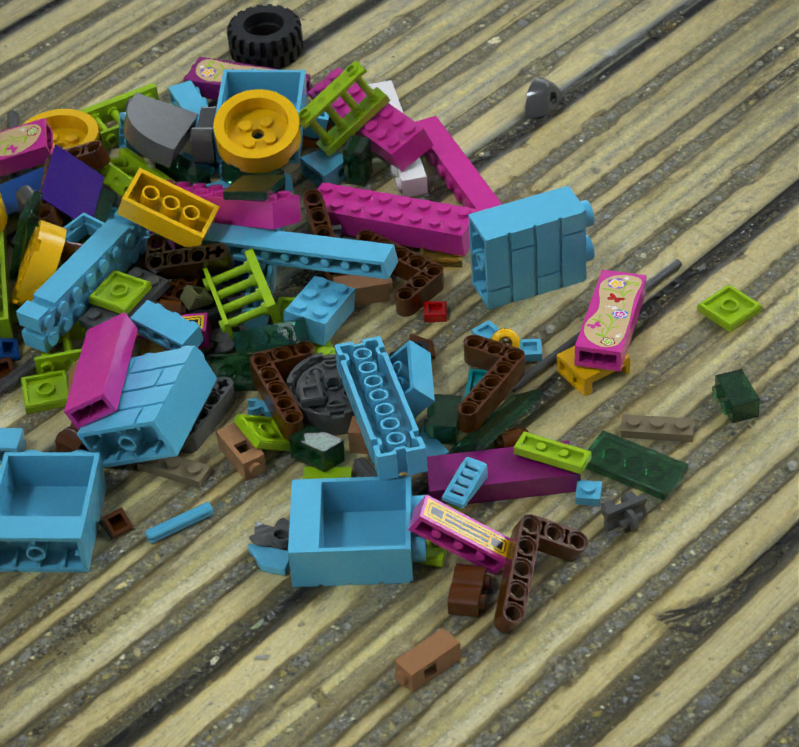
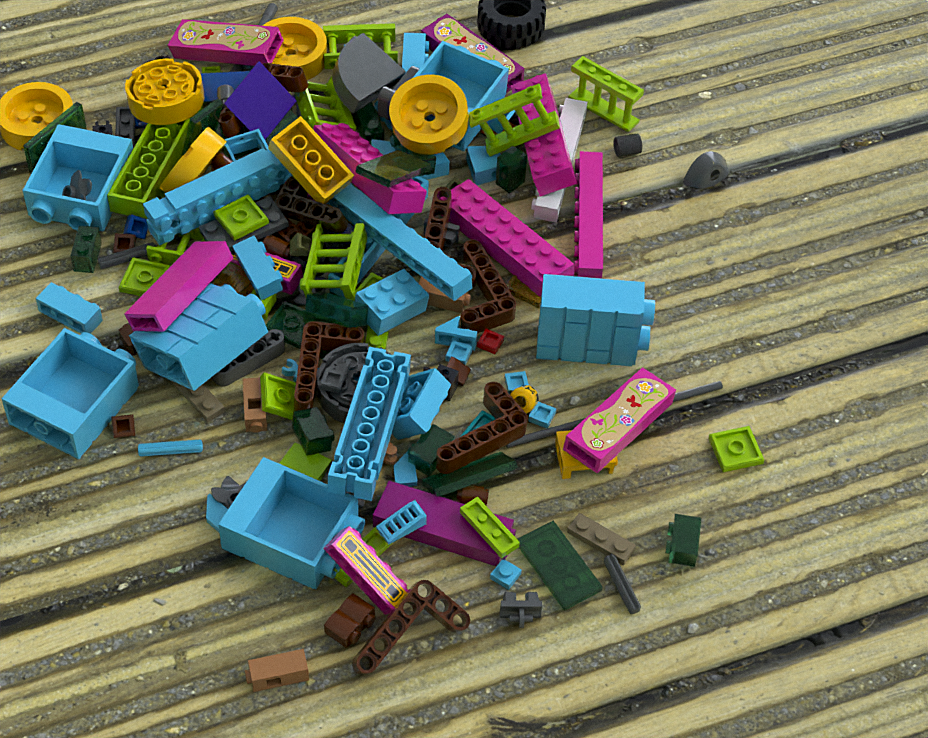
camera: 20 degrees right, 10 degrees up
none -> medium azure slope [435,316,477,350]
none -> medium azure plate [445,340,472,365]
none -> lime fence [568,56,644,132]
none -> dark grey axle [604,554,641,614]
none -> dark grey piece [613,133,643,157]

